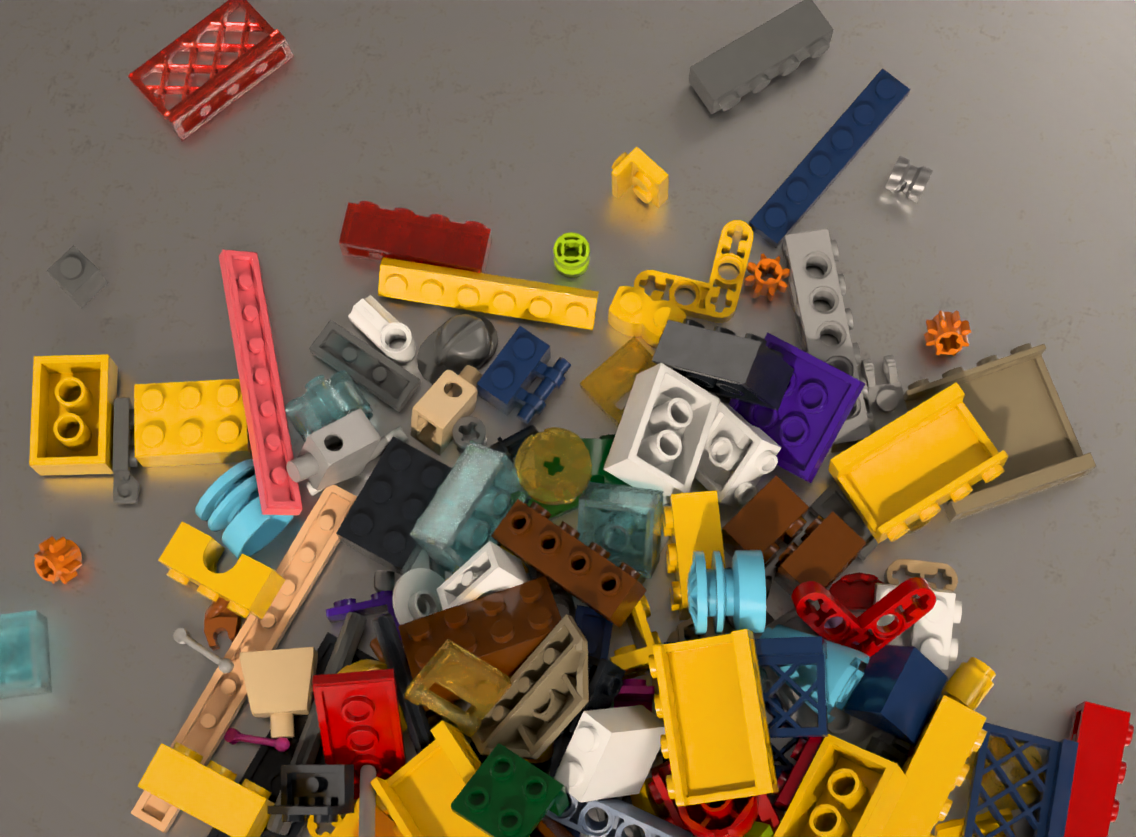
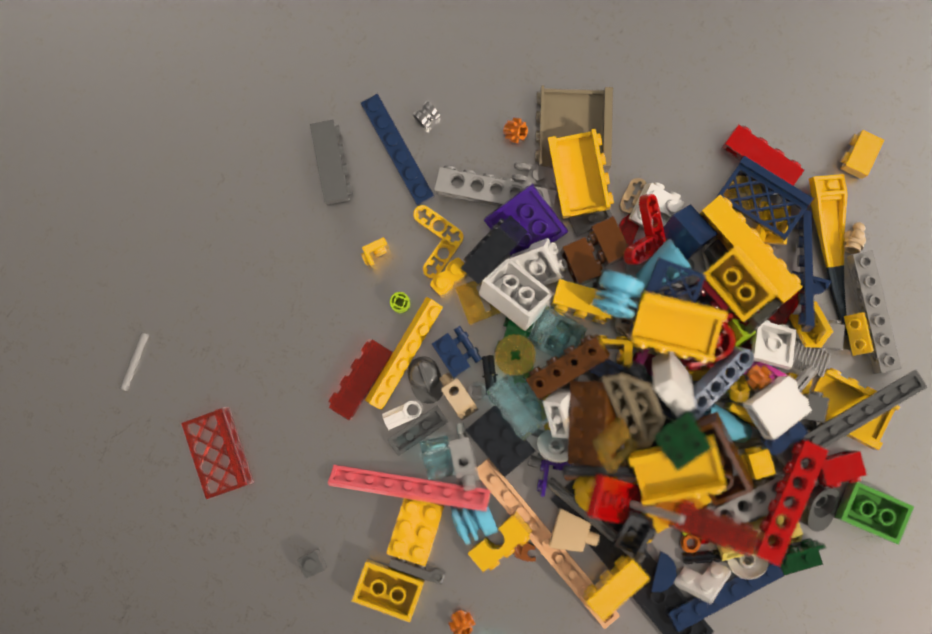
camera: 65 degrees left, 10 degrees up
light grey hinge [173,628,234,673] -> none
dark pink hinge [224,728,290,752] -> none
orange gear [744,253,790,301] -> none
yellow brick [941,657,996,711] -> none

